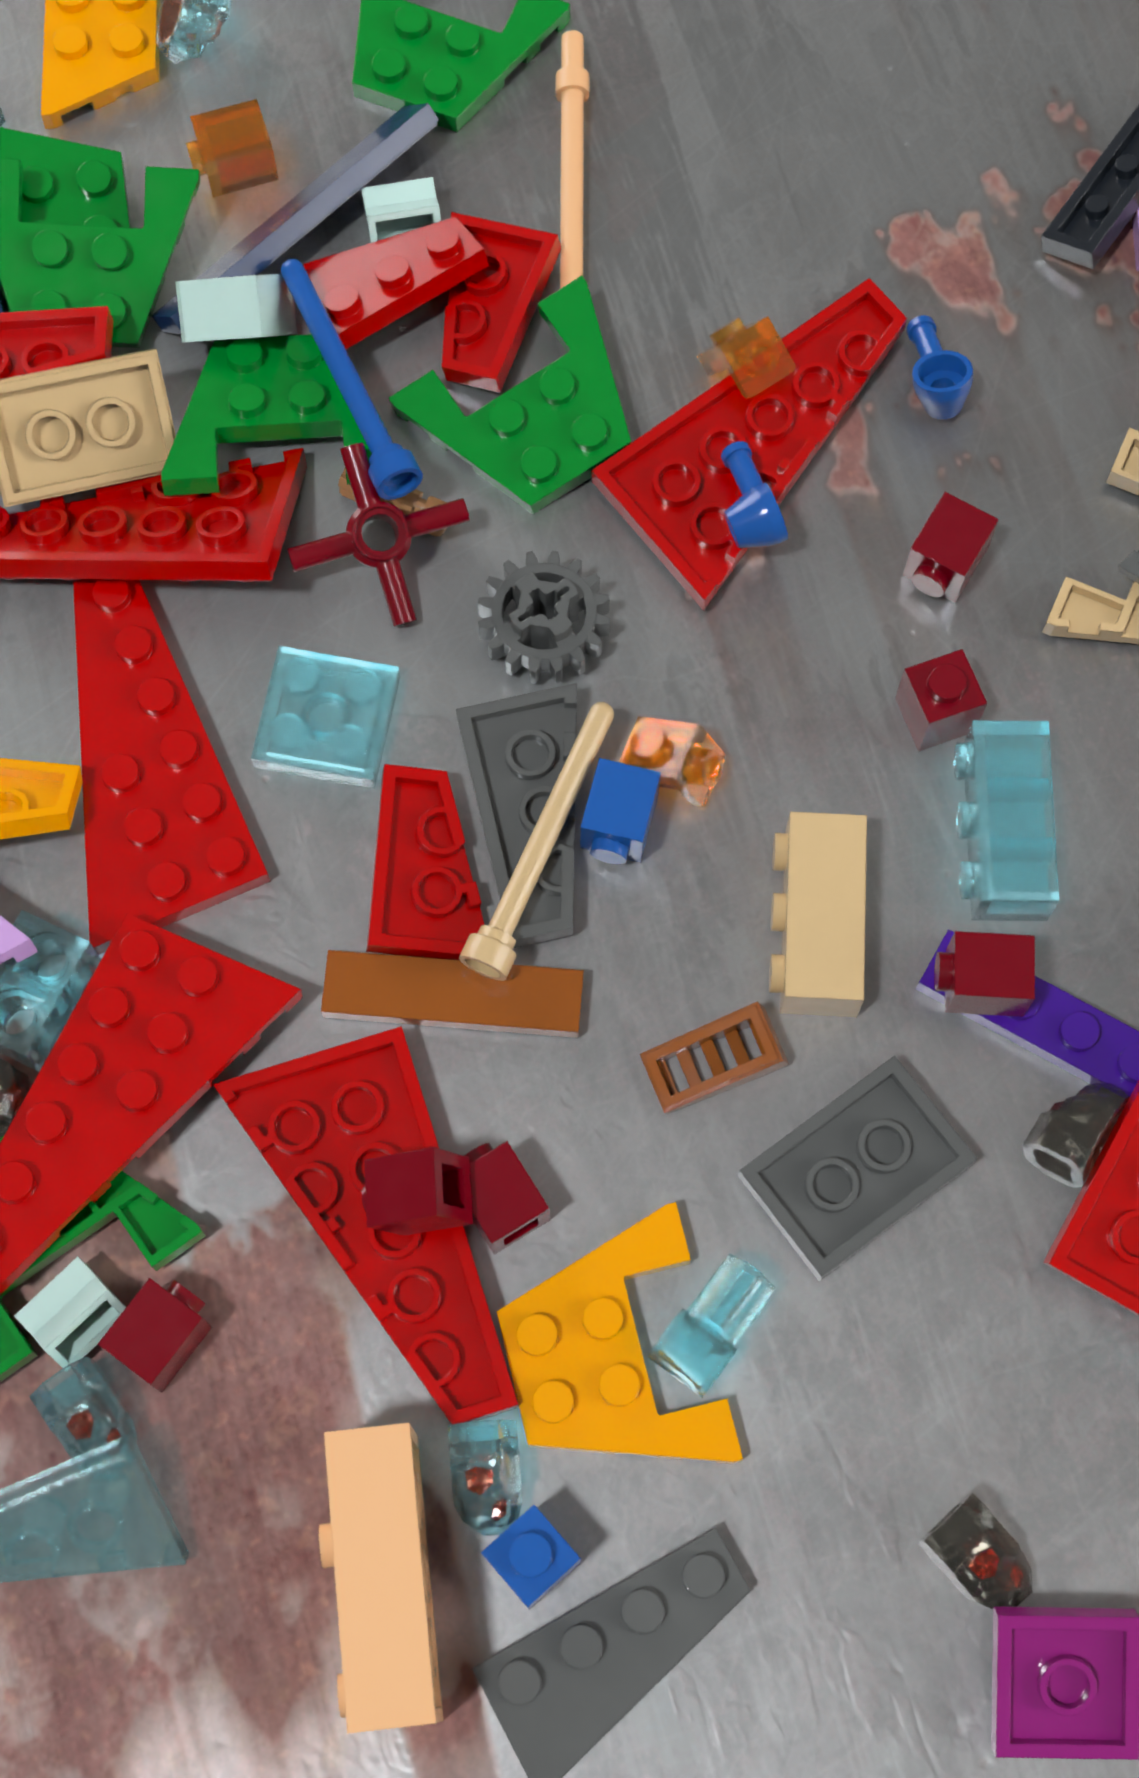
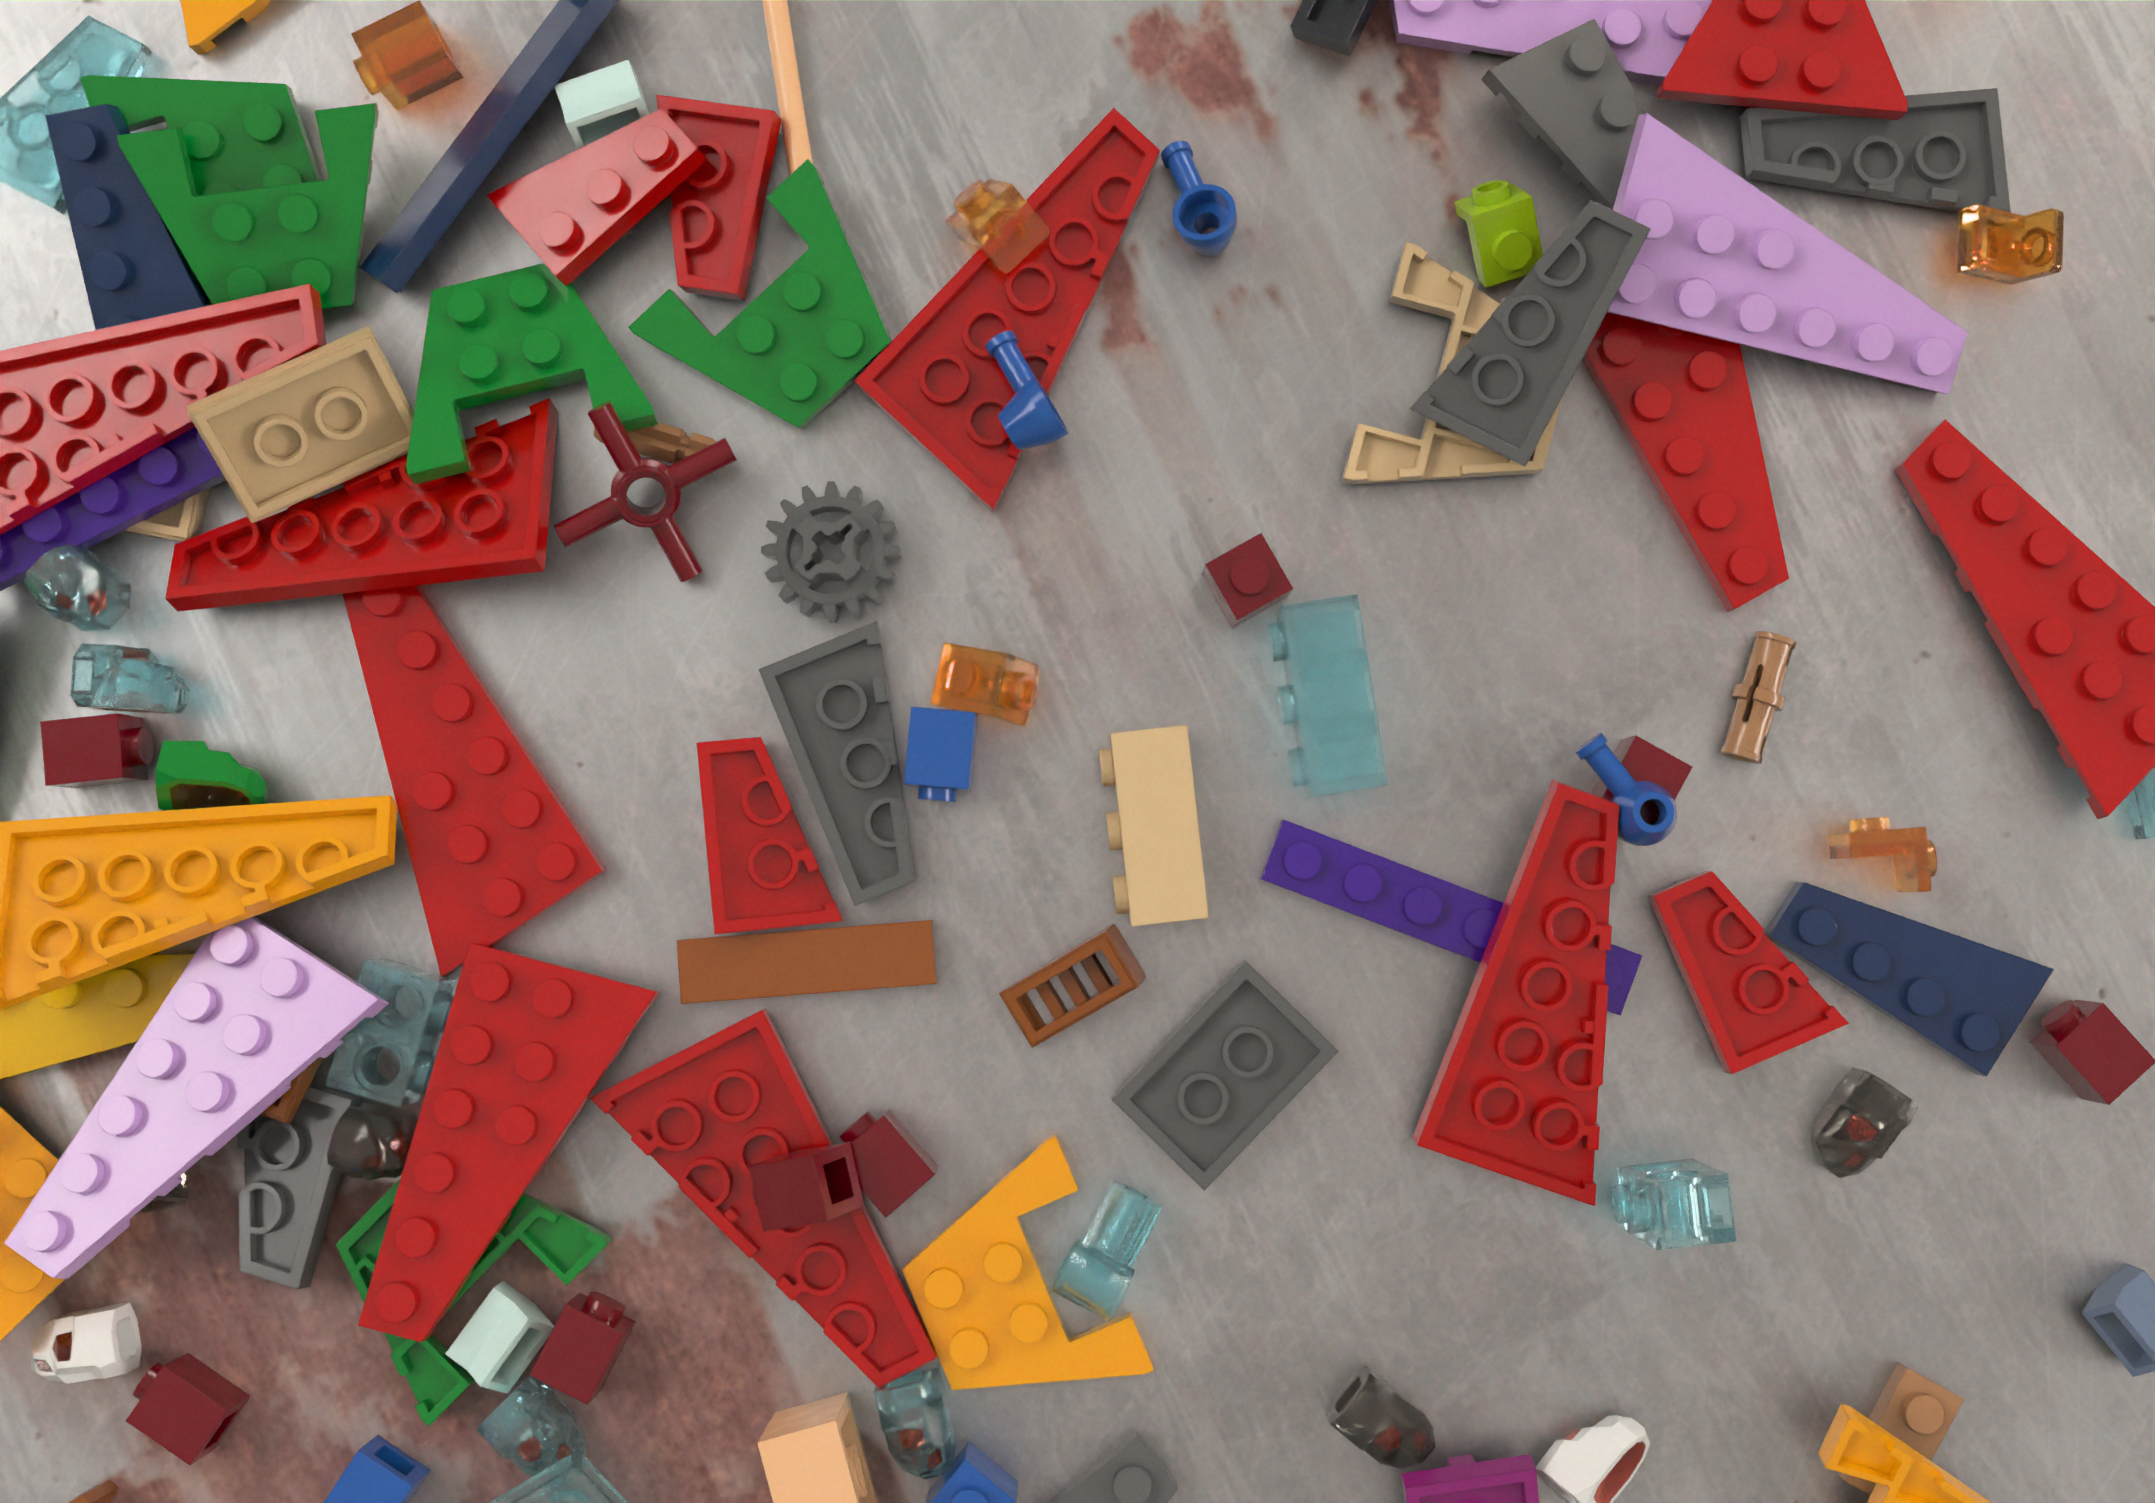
camera: 10 degrees left, 15 degrees up
light aqua slope [175,274,297,343] -> none
clear light blue plate [251,646,401,789] -> none
blue piece [281,259,423,500] -> none
tan piece [459,702,614,981] -> none
dark red brick [902,492,999,603] -> none
dark red brick [934,931,1035,1017] -> none
clear smoke rock [1023,1083,1129,1188] -> none

